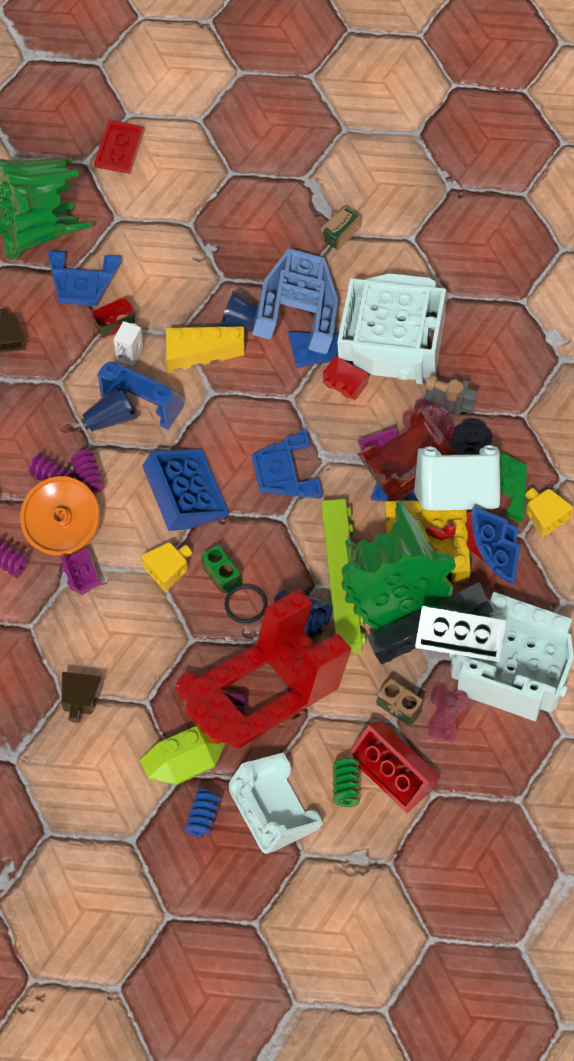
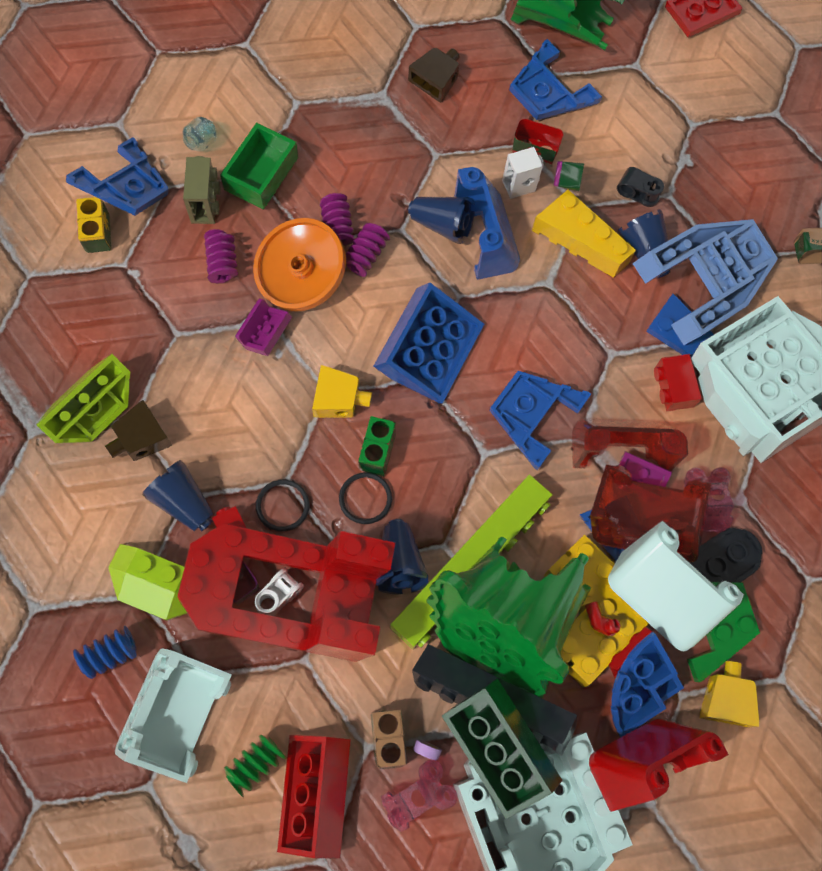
camera: 40 degrees right, 10 degrees up
dark grey hips [423,374,478,416] -> none
none -> lime wedge [36,354,130,443]
none -> dark blue cone [142,460,214,532]
none -> white piece [255,567,304,616]
none -> black tyre [256,479,310,532]
none -> lavender tile [413,739,442,760]
none -> dark green piece [554,161,584,191]
none -> clear red windscreen [572,419,688,471]
none -> red windscreen [589,718,729,812]
none -> black piece [617,167,664,207]

